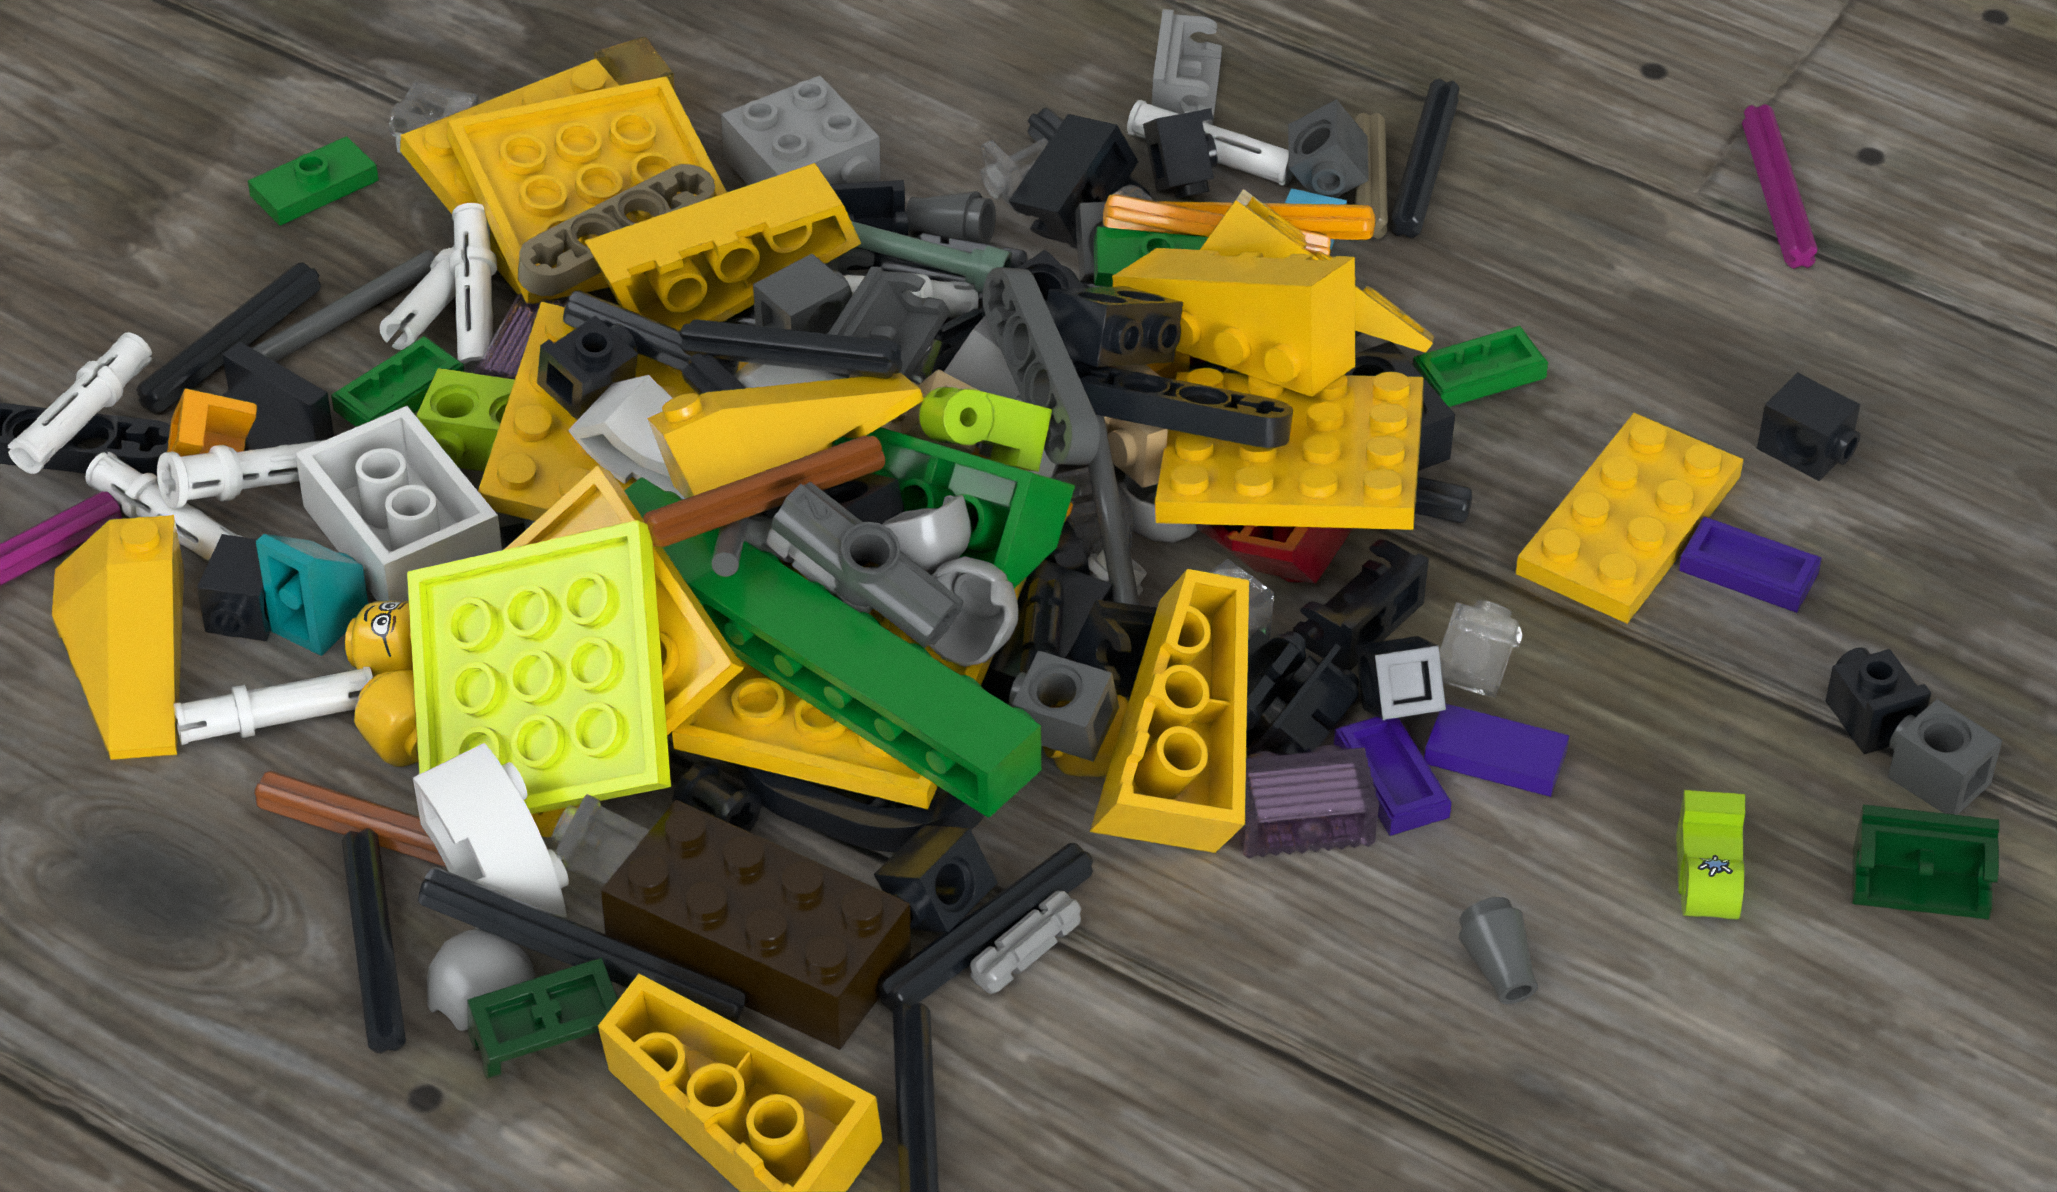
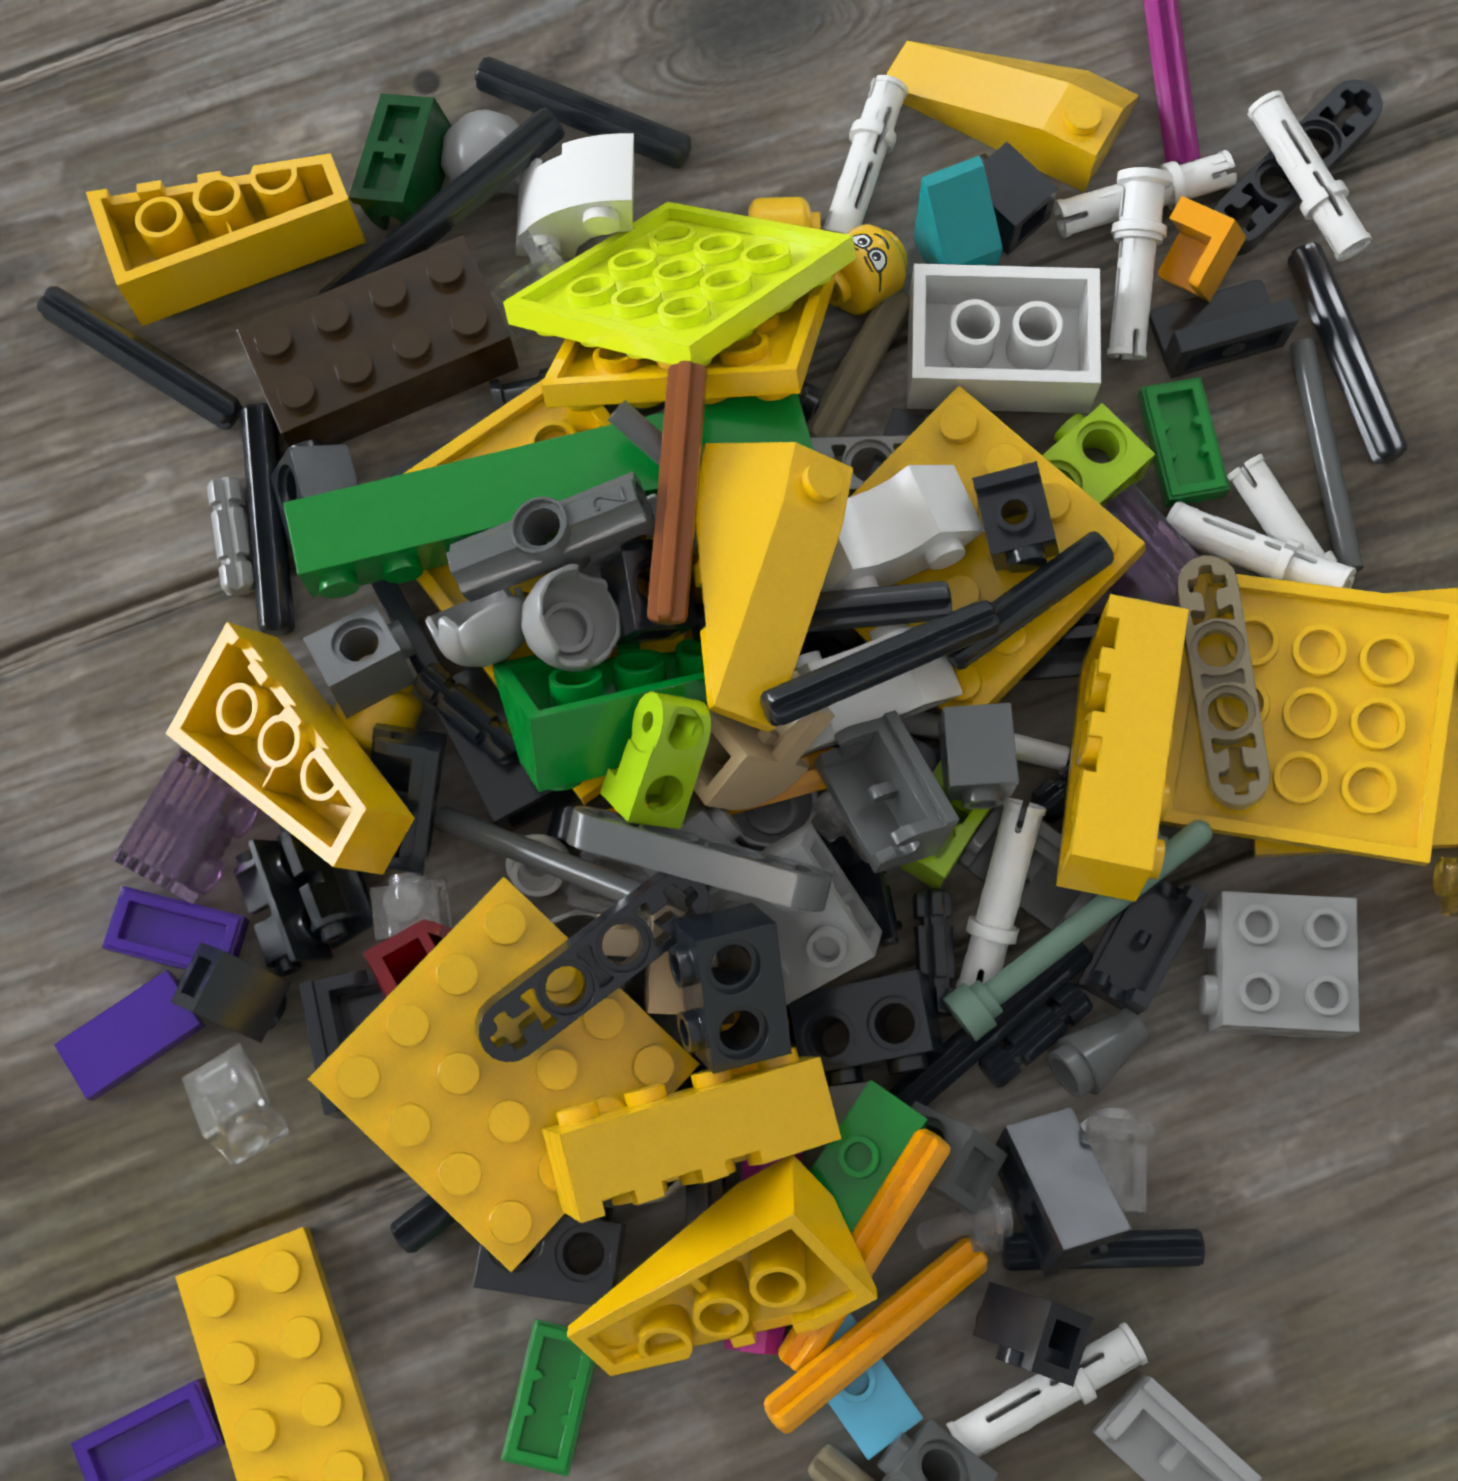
camera: 130 degrees right, 30 degrees up
dark orange axle [254,771,447,867] -> none

